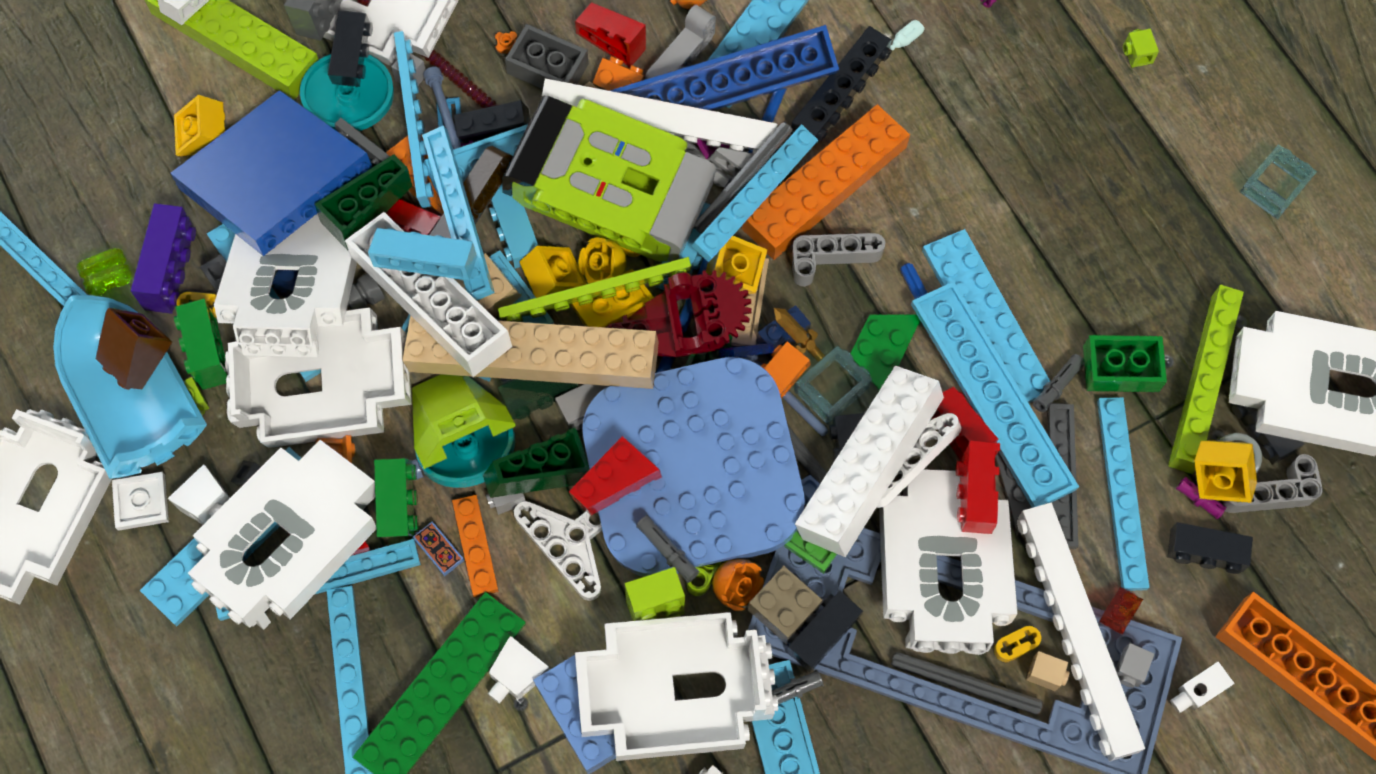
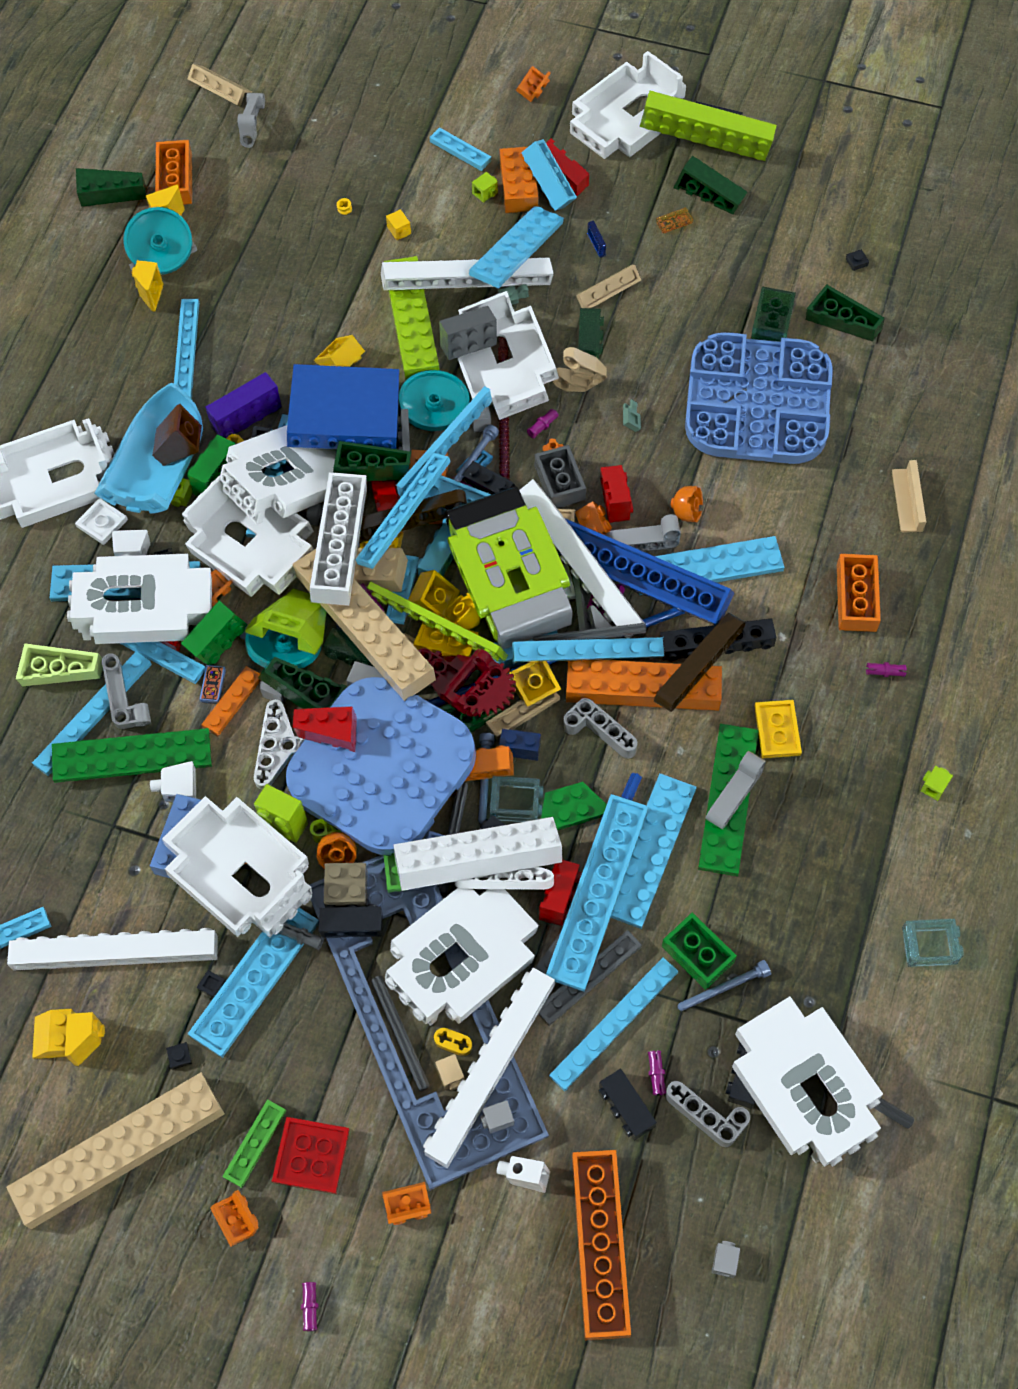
camera: 50 degrees right, 5 degrees down
clear neon green brick [76,248,133,296] -> none
black brick [328,11,373,87] -> none
medium azure brick [368,228,477,281] -> none
dark grey pin [636,515,700,583] -> none
clear blue tile [719,343,774,358] -> none
pearl gold sword [774,308,827,364] -> none
light aqua piece [890,20,925,50] -> none
red wedge [956,441,1000,534] -> none
dark grey pin [1033,354,1085,412] -> none
clear red plate [1099,587,1144,635] -> none
lime brick [1168,285,1244,474] -> none
yellow piece [1194,433,1262,503] -> none
none -> yellowish green wedge [16,644,103,686]
none -> light grey piece [102,654,151,729]
none -> magenta pin [527,408,559,439]
none -> dark brown beam [654,613,746,712]
none -> sand blue piece [678,960,771,1011]
none -> green plate [698,723,758,877]
none -> light grey beam [705,751,766,829]
none -> yellow plate [754,700,802,758]

